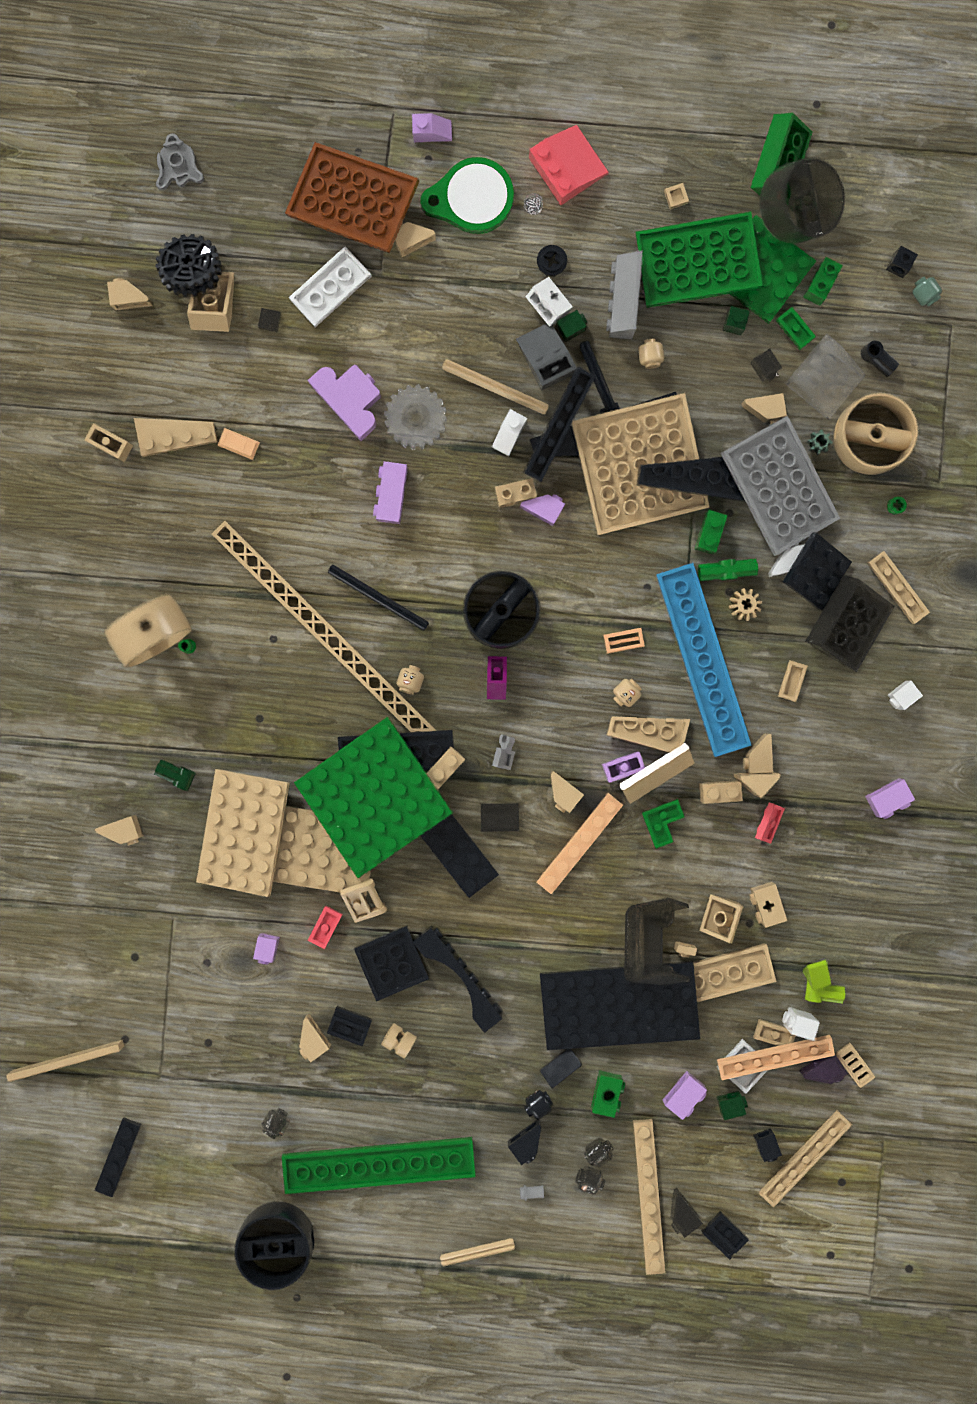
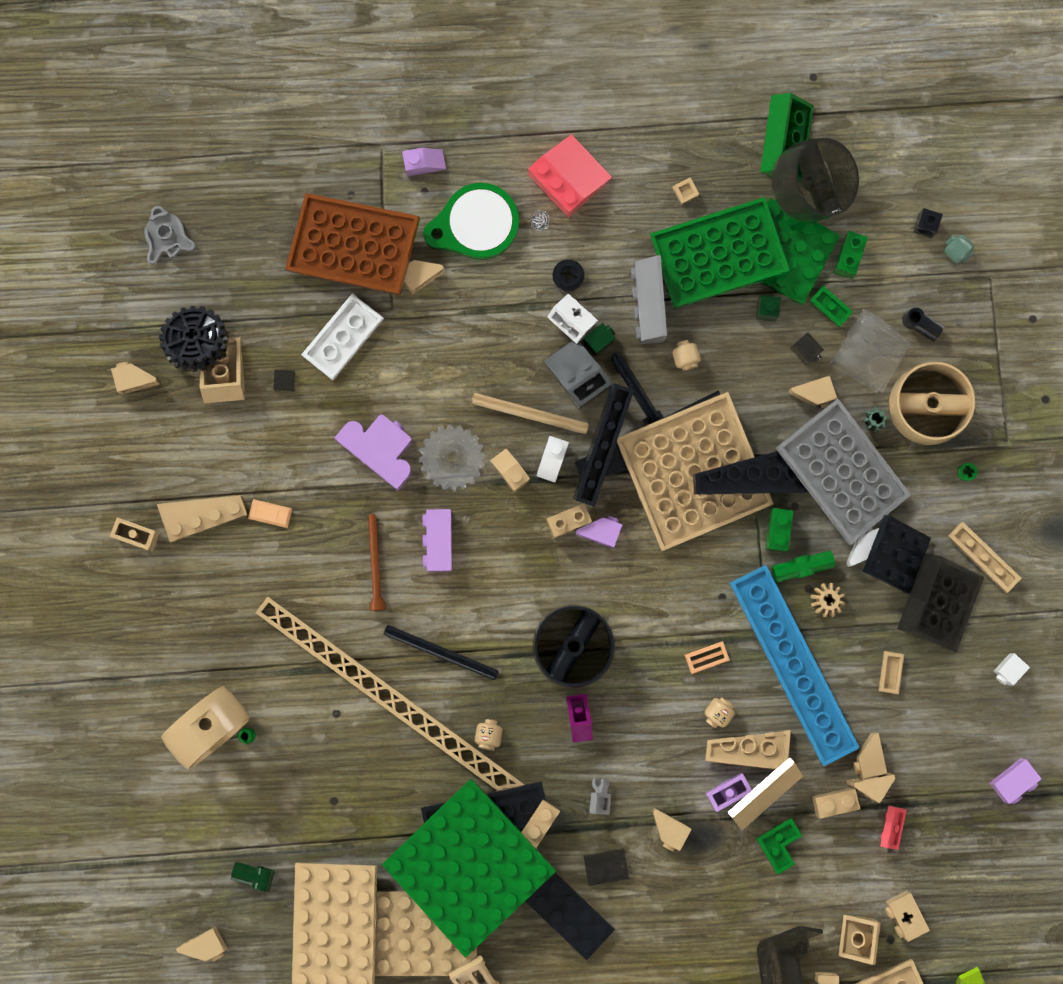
camera: 20 degrees left, 5 degrees down
light nougat plate [536,793,623,895] -> none
none -> dark orange piece [368,513,386,611]
none -> tan slope [490,449,530,493]

